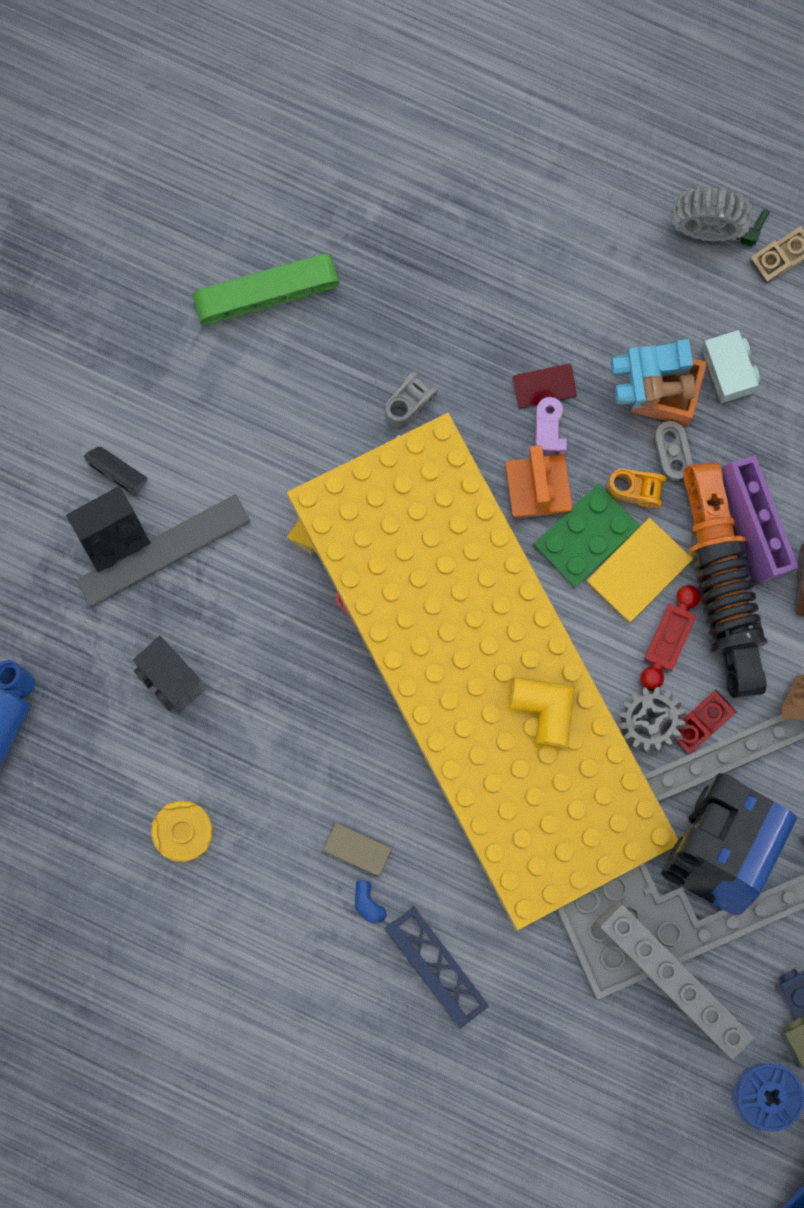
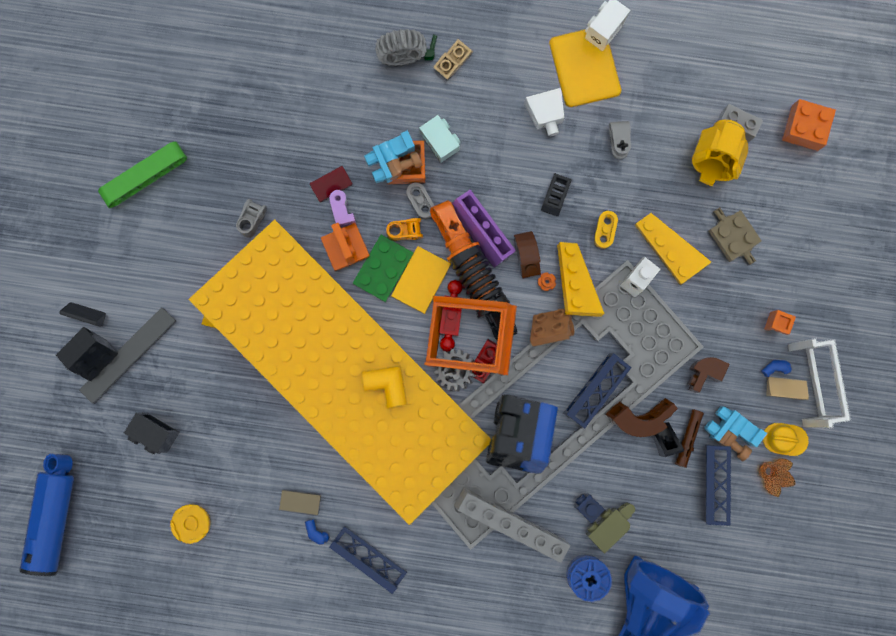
camera: 20 degrees left, 5 degrees up
none -> orange piece [424,296,517,375]

